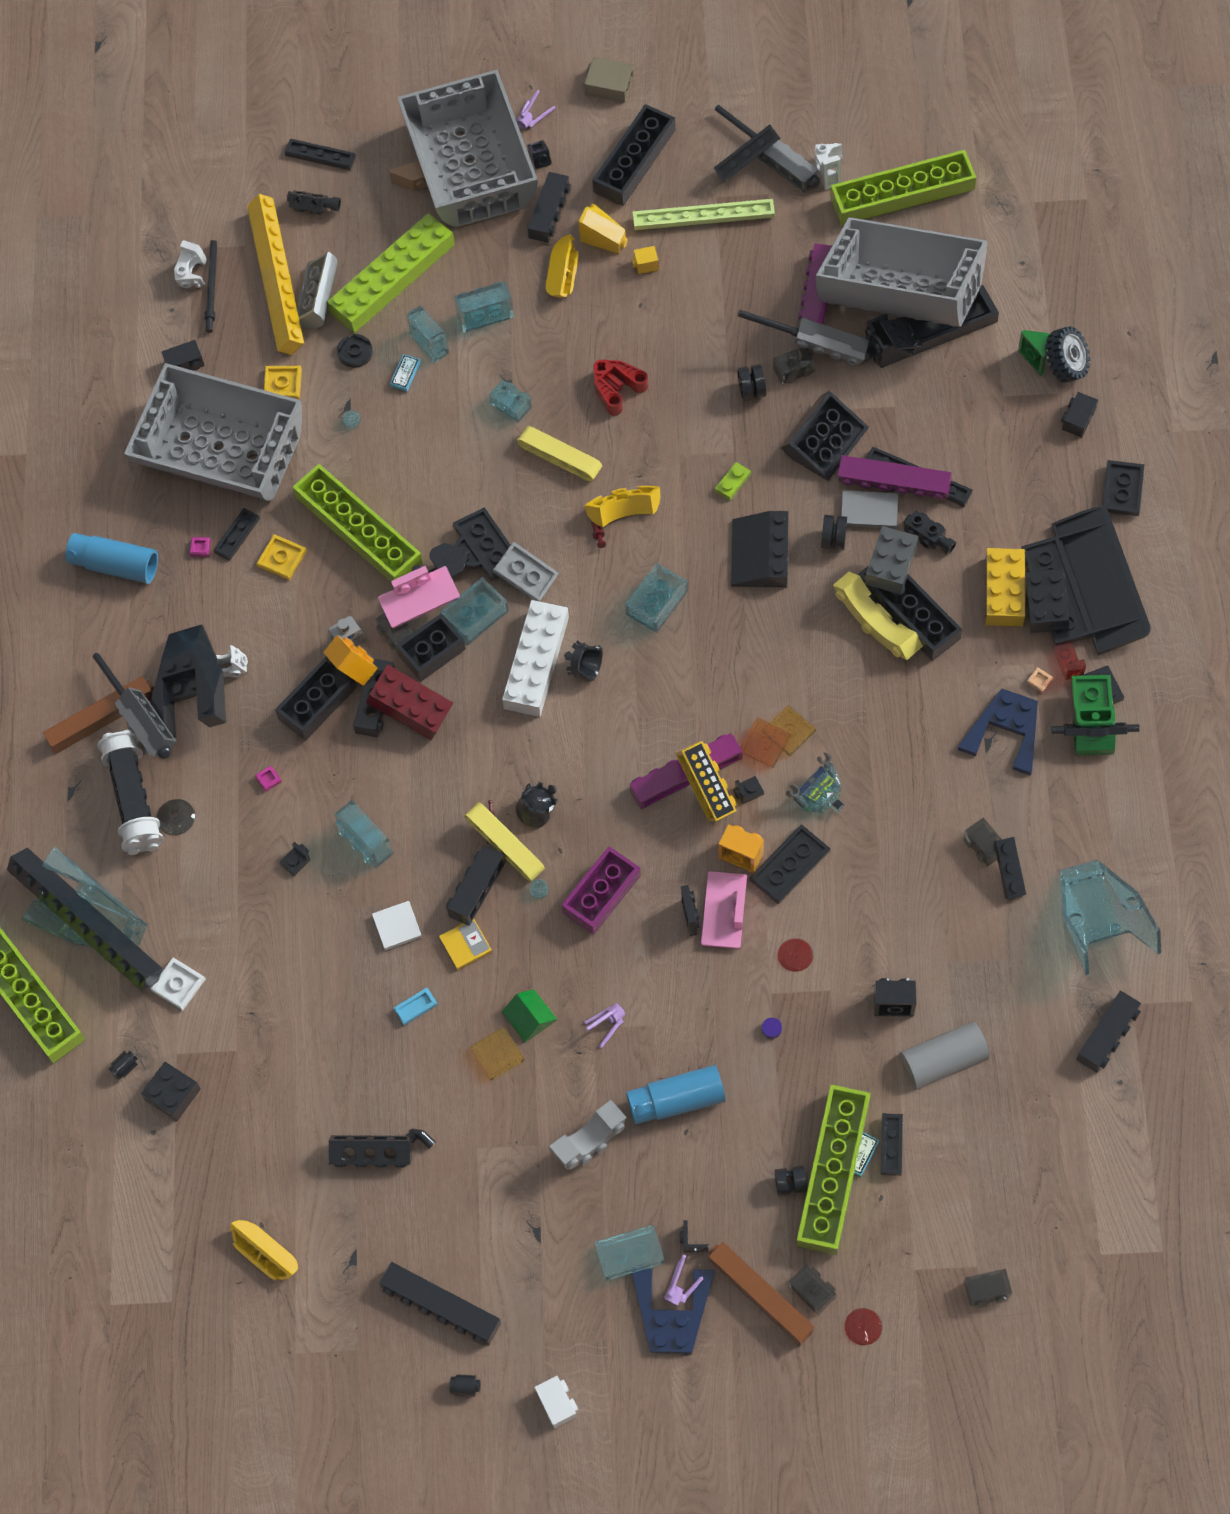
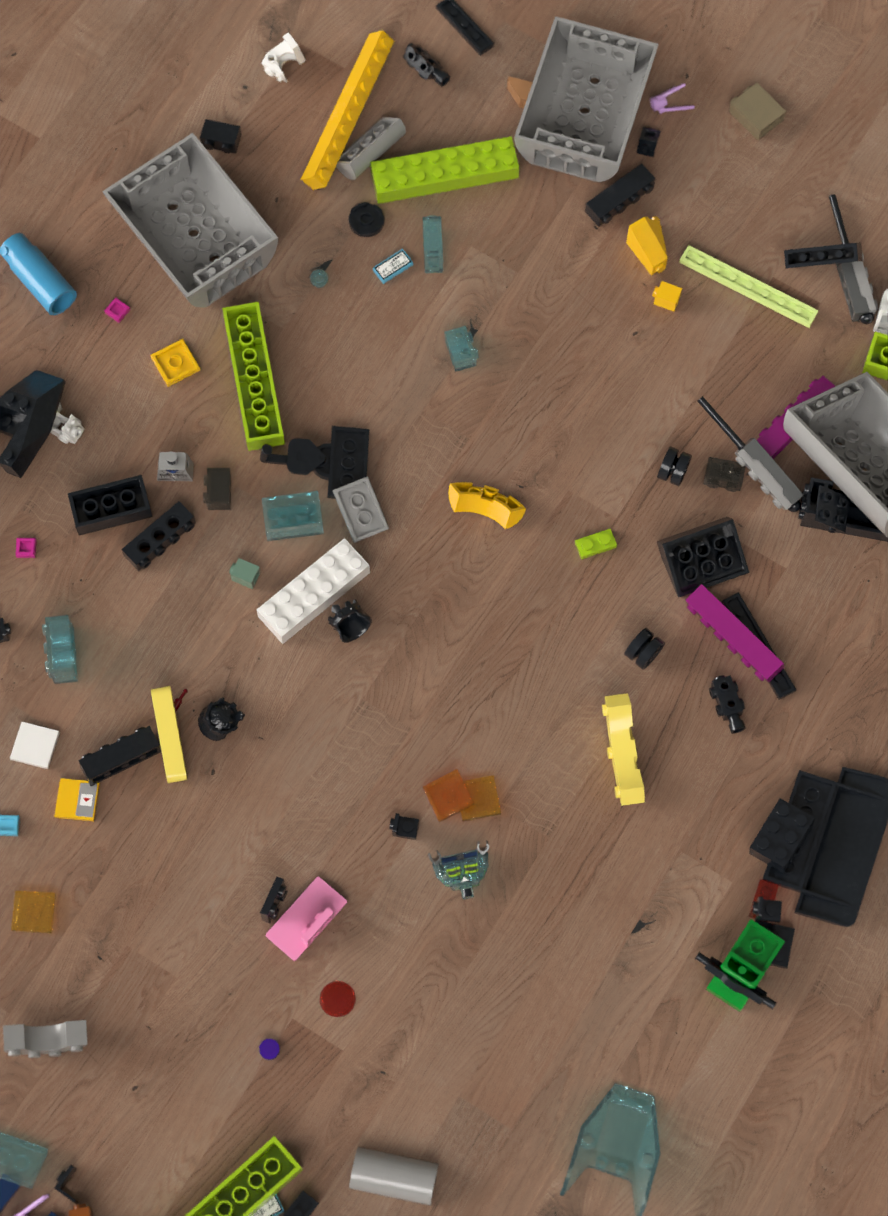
camera: 30 degrees right, 5 degrees up
black bar [204,240,217,333] -> none
black tile [214,508,260,561] -> none
yellow tile [264,366,302,400] -> none
light orange piece [323,635,378,686] -> none
dark red brick [366,664,453,741] -> none
bright pink bracket [378,566,460,629] -> none
black brick [396,614,466,681] -> none
clear light blue brick [454,281,514,333] -> none
green slope [502,989,557,1043] -> none
light yellow beam [516,426,602,482] -> none
clear light blue plate [530,879,549,899] -> none
yellow brick [546,234,579,298] -> none
magenta brick [561,846,641,935] -> none
lavender plant [584,1003,625,1048] -> none
dark red piece [591,521,606,548] -> none
black brick [592,104,676,206] -> none
red connector [593,359,648,416] -> none
clear light blue brick [625,563,688,633] -> none
dark azure piece [626,1065,726,1125] -> none
magenta brick [630,733,742,810] -> none
brick [675,741,737,822] -> none
light orange brick [718,824,764,874] -> none
black slope [731,511,788,587] -> none
black tile [749,824,831,905] -> none
black wheel [774,1166,807,1196] -> none
light grey tile [841,490,898,529] -> none
black brick [858,566,962,661] -> none
dark grey brick [865,526,918,594] -> none
black brick [874,978,917,1016] -> none
dark blue wing [958,689,1038,776] -> none
clear smoke brick [963,817,1001,866] -> none
yellow brick [985,548,1025,627] -> none
black plate [993,837,1027,899] -> none
light nougat tile [1026,667,1053,694] -> none
none -> sand green brick [229,558,261,589]
none -> black bracket [752,896,782,923]

